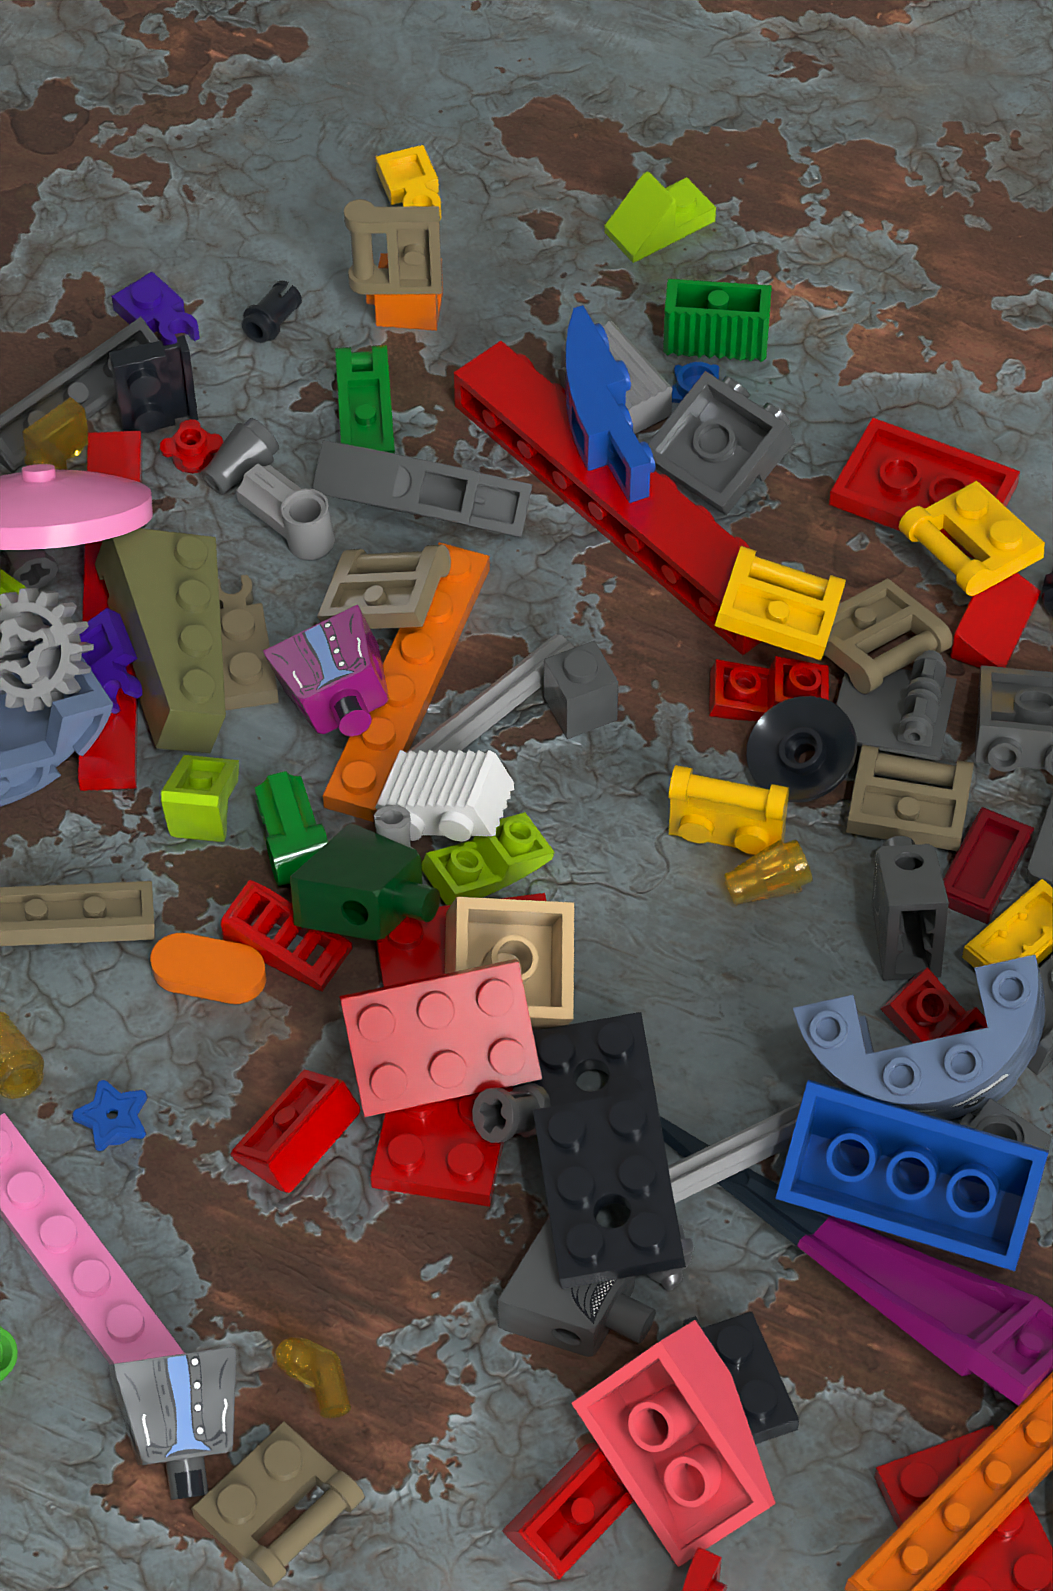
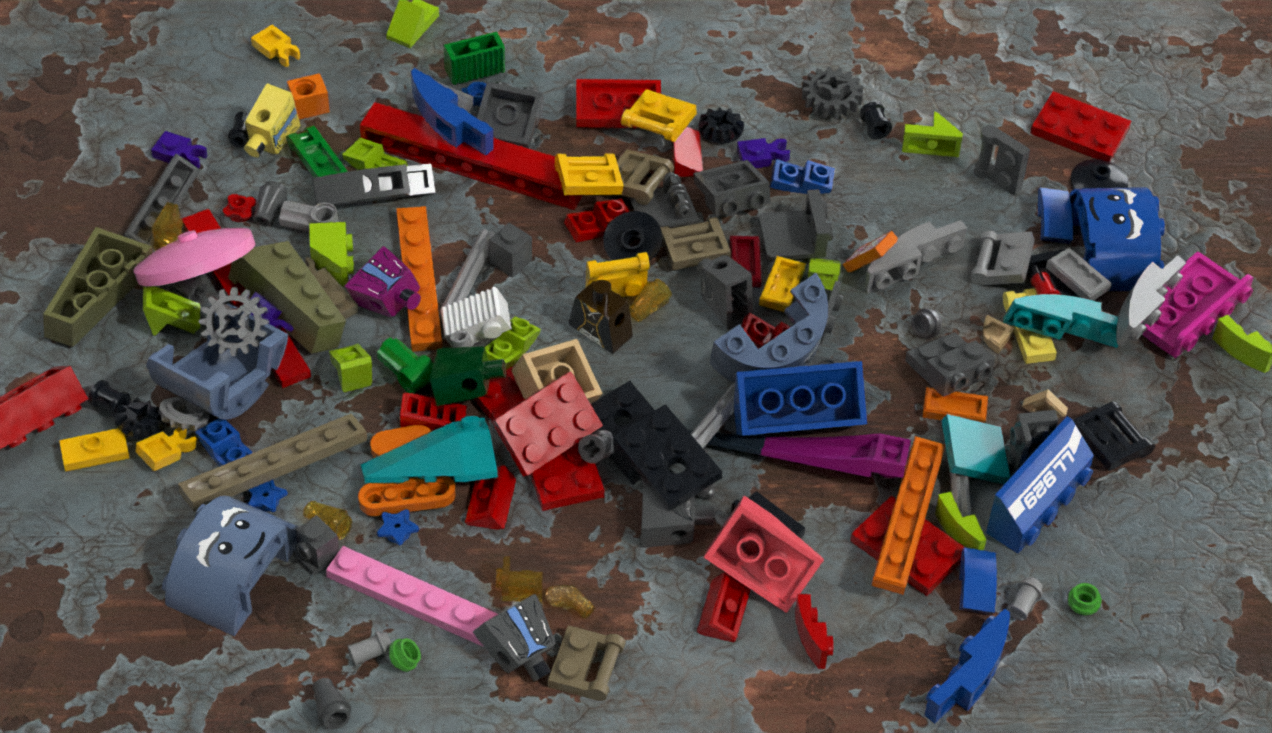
camera: 30 degrees left, 5 degrees down
black plate [109,335,198,433] -> none
dark tan plate [317,544,451,629] -> none
dark tan plate [344,199,442,294] -> none
none -> light yellow torso [244,83,301,158]
none -> lime slope [309,222,354,287]
none -> lime slope [342,138,408,170]
none -> orange plate [358,476,456,516]
none -> teal wedge [361,416,498,483]
none -> clear yellow bracket [496,556,543,602]
none -> dark brown torso [569,280,633,354]

